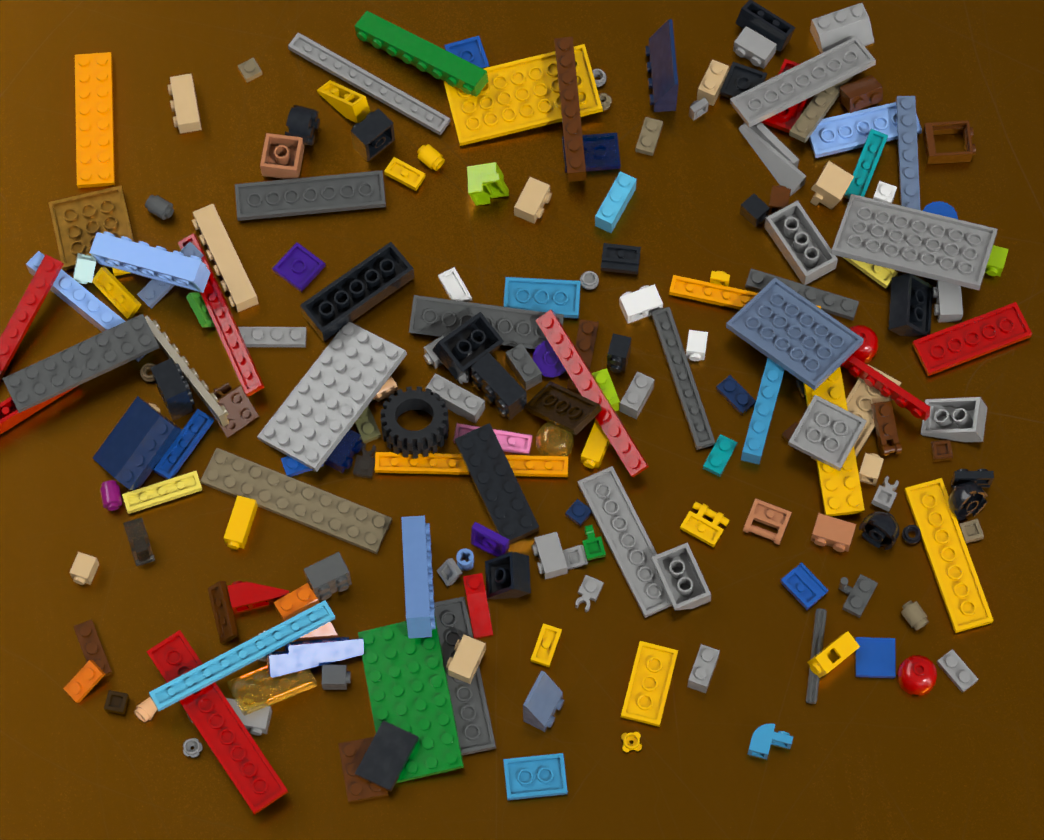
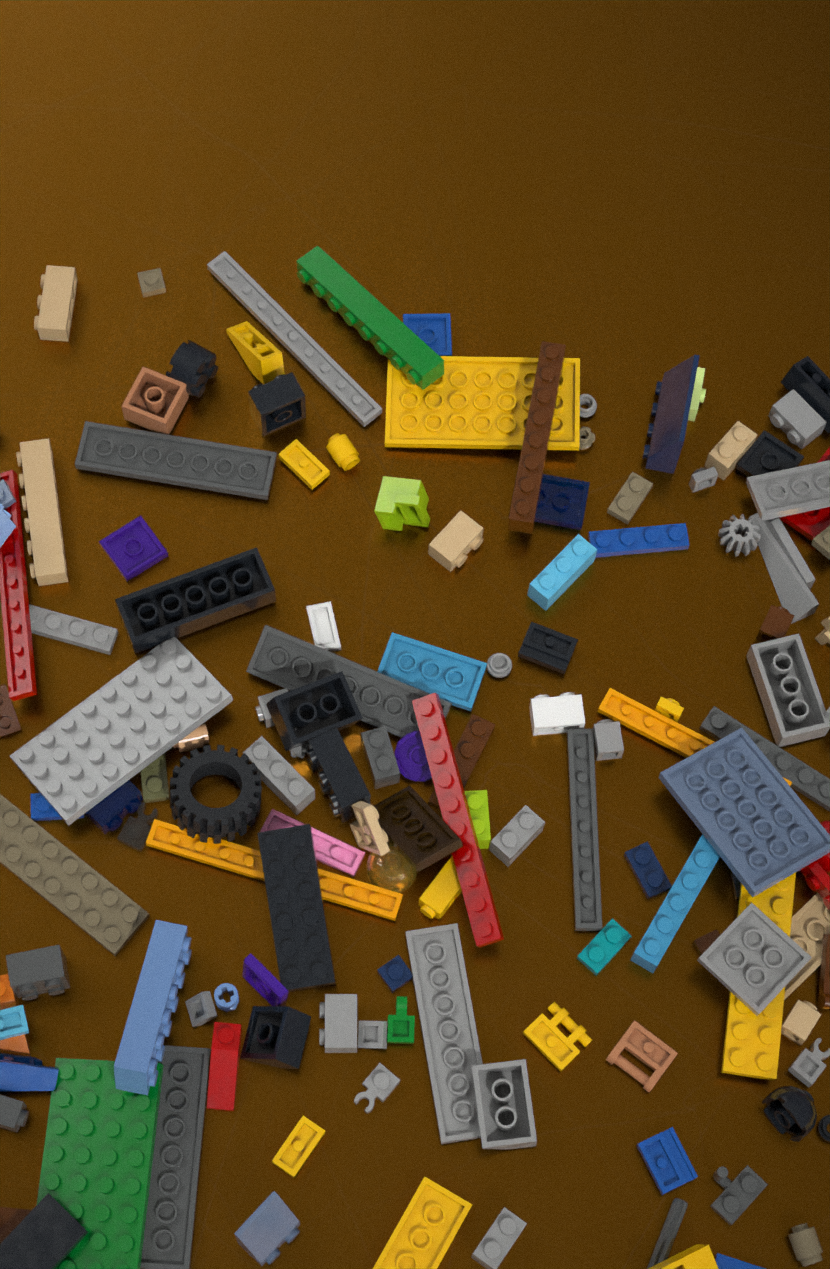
camera: 10 degrees right, 0 degrees up
tan brick [446,635,486,684] -> none
black brick [607,333,632,373] -> none
white brick [686,330,708,361] -> none
black brick [740,194,770,227] -> none
nougat brick [810,513,856,552] -> none
none -> tan plate [350,801,390,856]
none -> blue plate [588,523,689,558]
none -> light grey brick [593,719,624,761]
none -> yellowish green plate [688,367,706,421]
none -> light grey gear [718,514,761,557]

